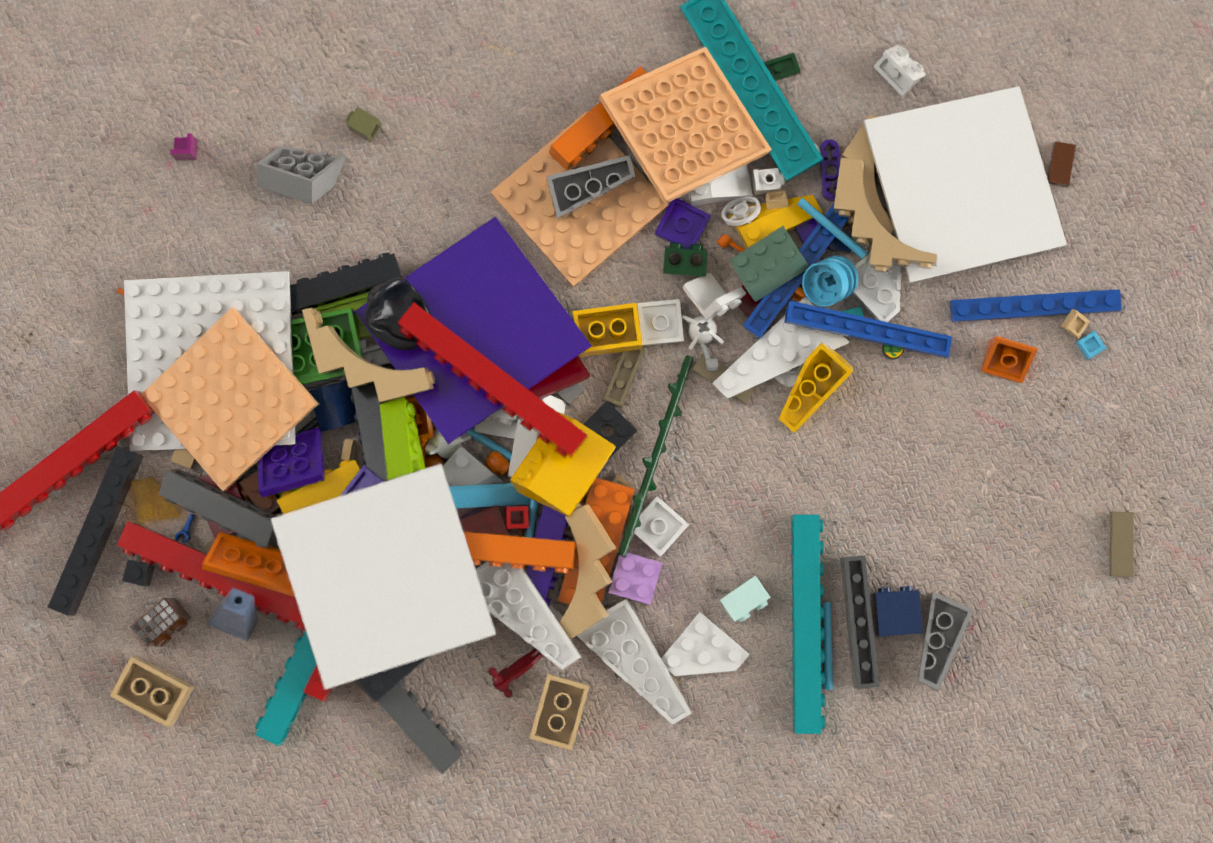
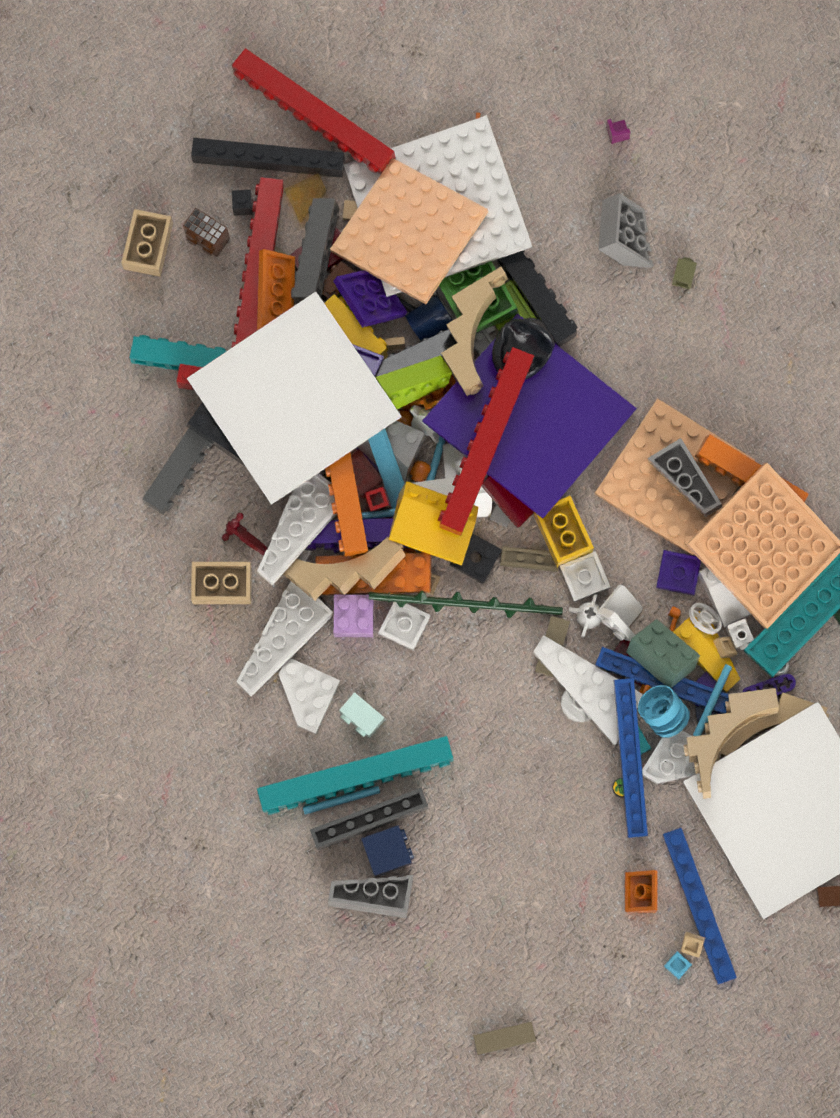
camera: 80 degrees right, 5 degrees down
blue hand [175,513,195,543] -> none
sand blue slope [208,588,257,641] -> none
dark green brick [663,242,708,276] -> none
light grey hand [700,343,718,371] -> none
yellow wedge [779,342,853,433] -> none

